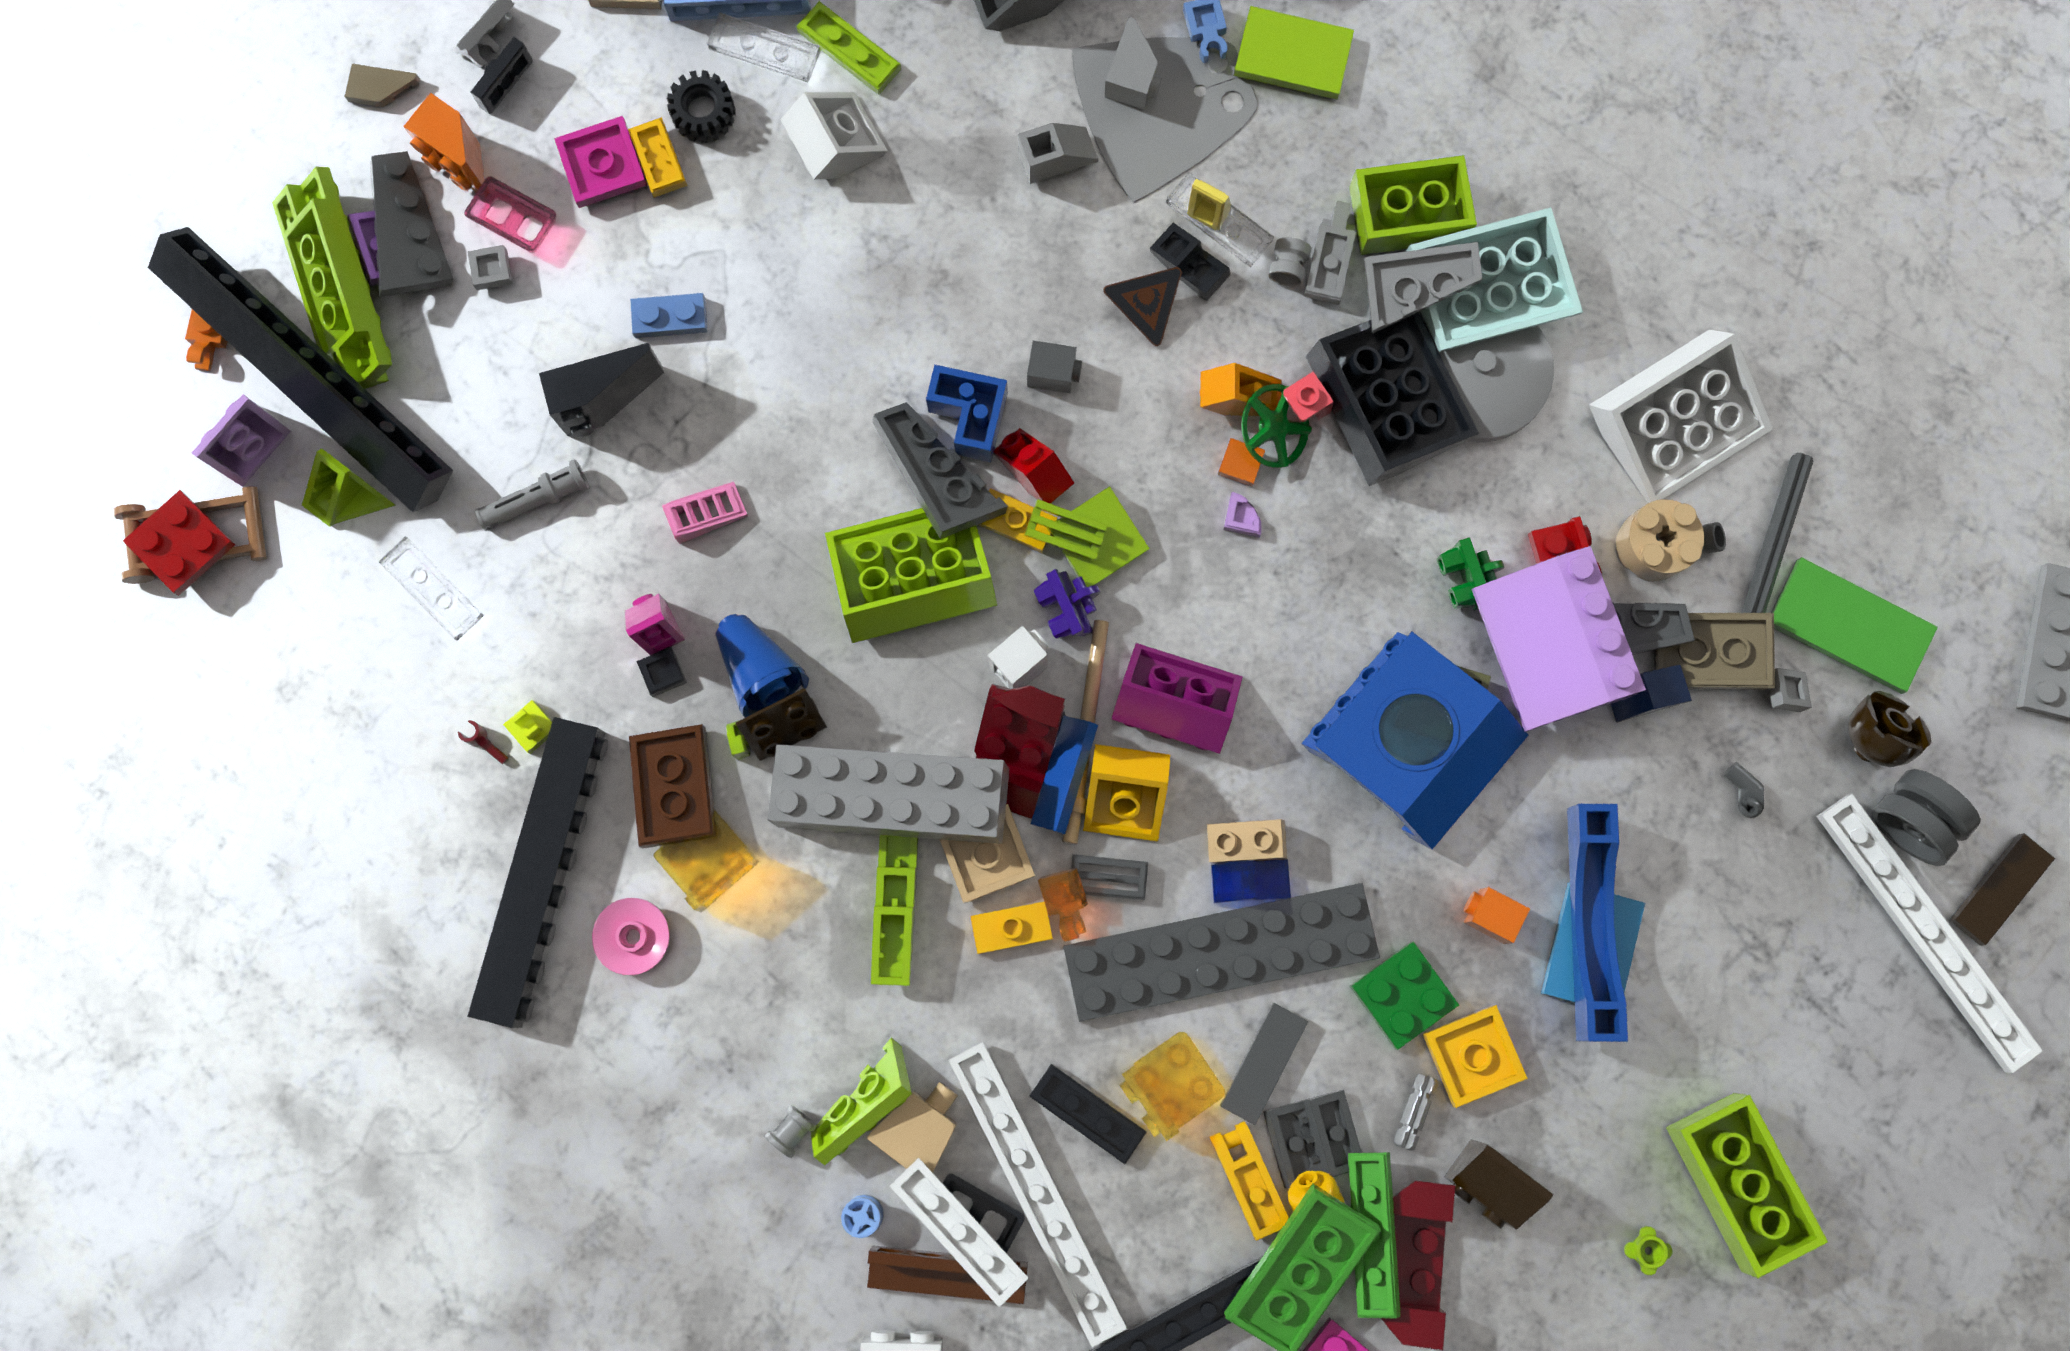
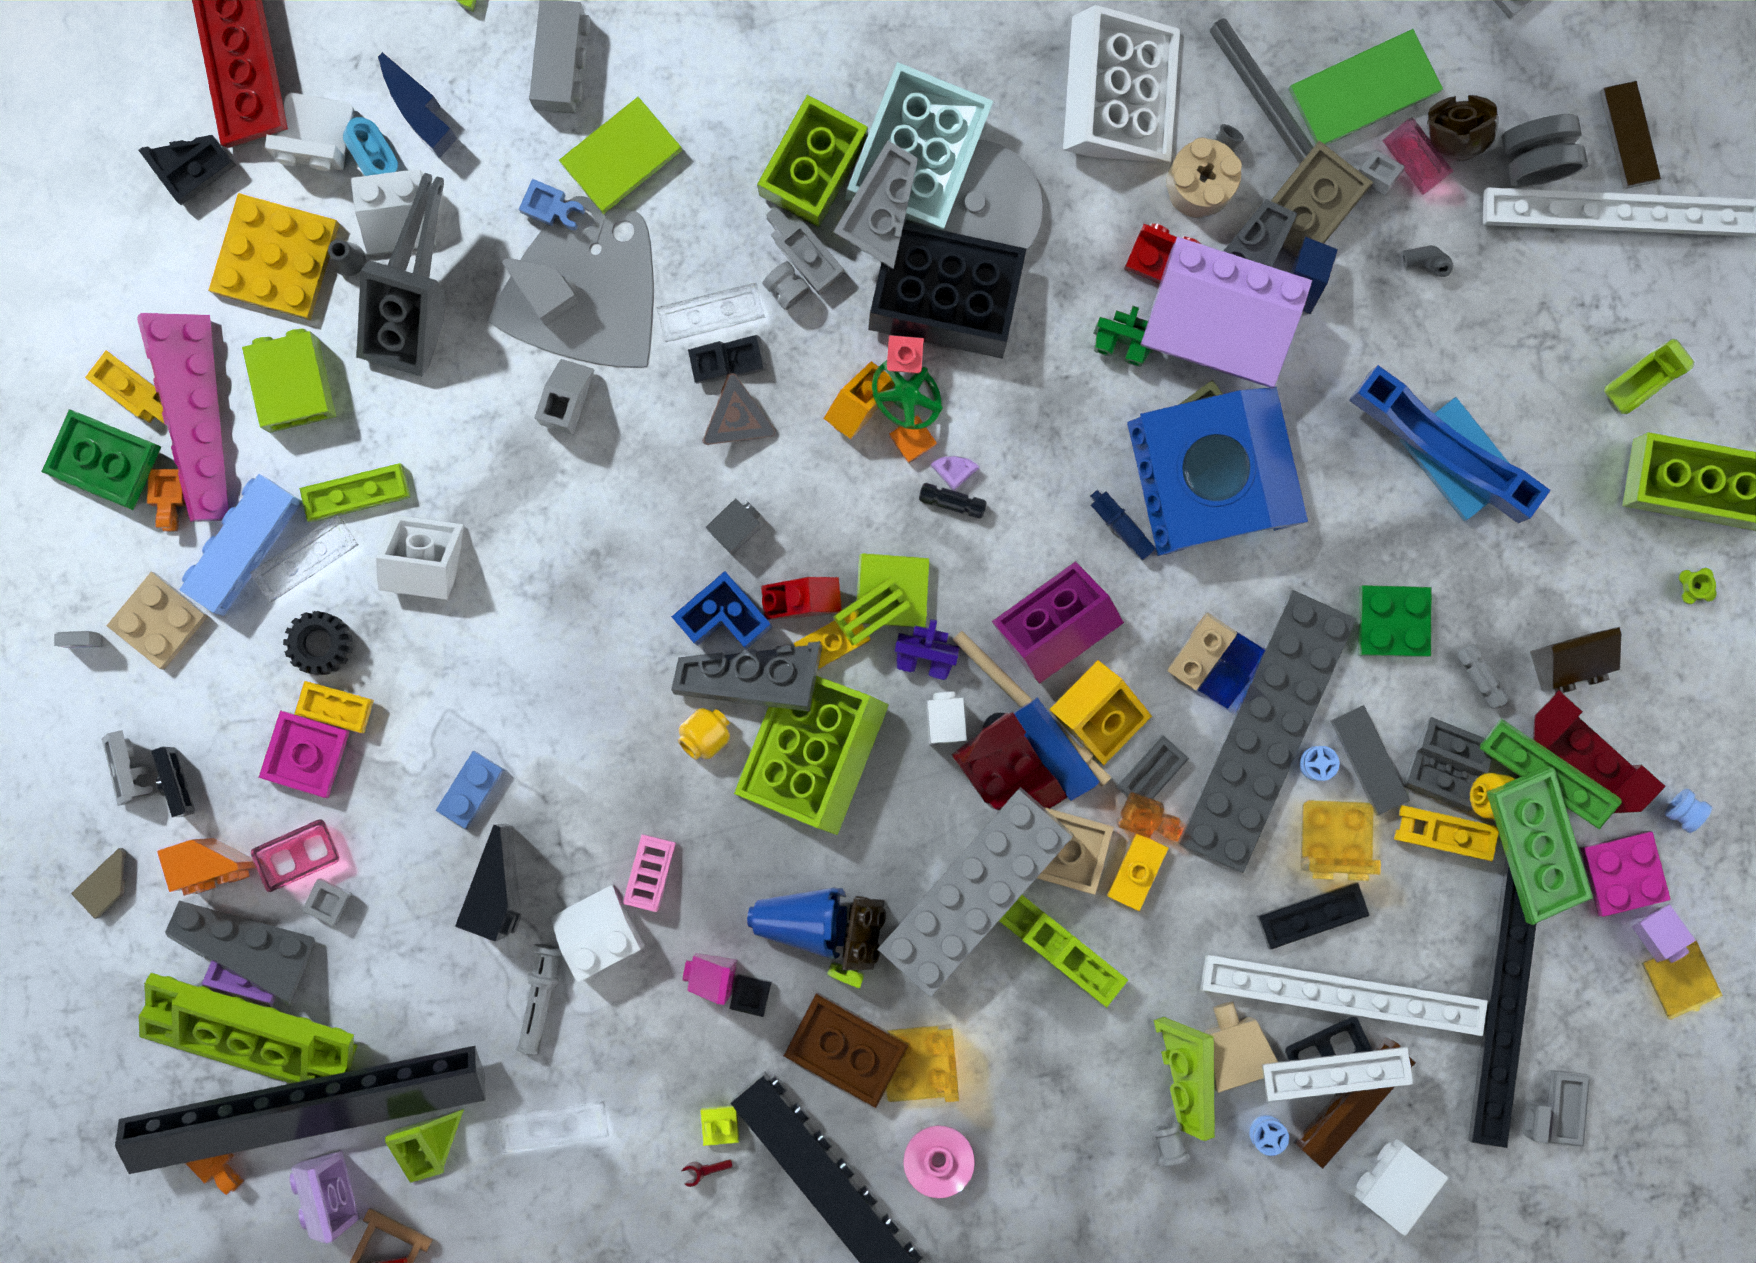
camera: 55 degrees left, 5 degrees up
light yellow slope [1187,179,1231,231] -> none
yellow plate [1422,1005,1528,1108] -> none
orange brick [1463,887,1530,944] -> none
none -> white slope [550,884,645,983]
none -> yellow head [678,708,730,760]
none -> black axle [919,483,987,519]
none -> dark blue piece [1090,489,1156,561]
none -> light blue wheel [1299,746,1340,781]
none -> clear pink plate [1382,117,1454,195]
none -> lime animal [1604,339,1695,415]

